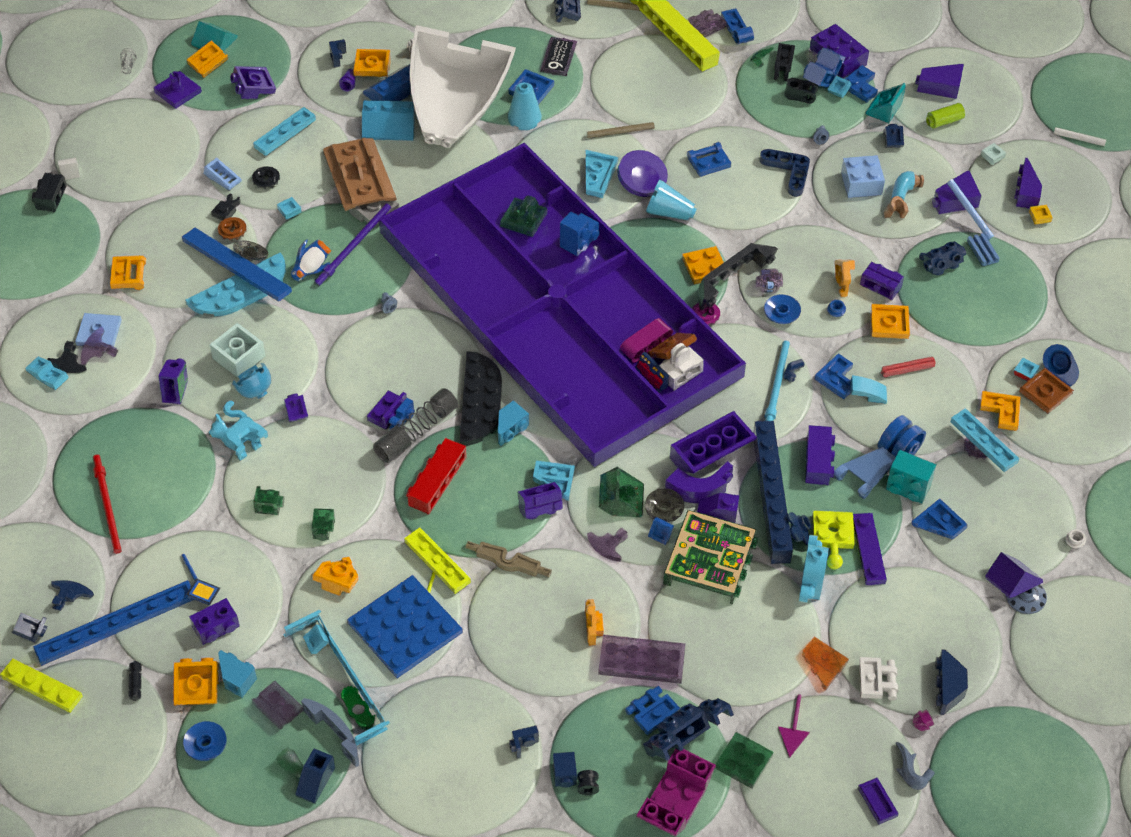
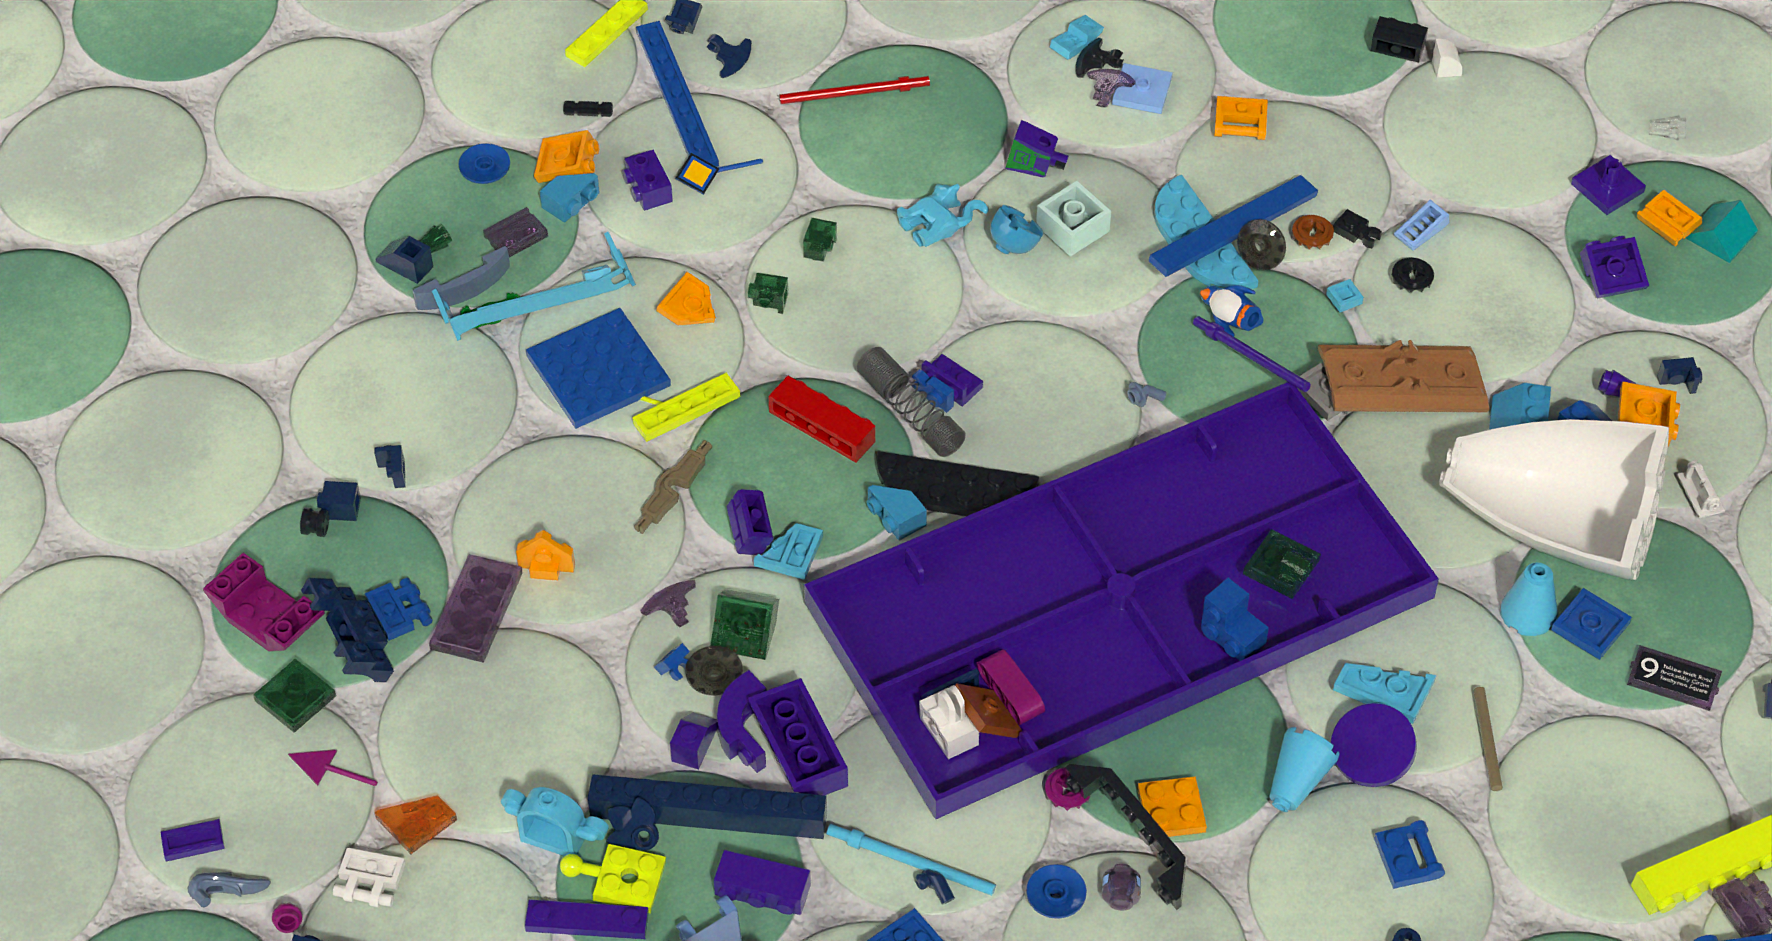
camera: 100 degrees right, 0 degrees up
medium azure plate [253,107,316,156] -> none
dark purple bracket [284,393,308,422] -> none
panel [663,510,759,605] -> none

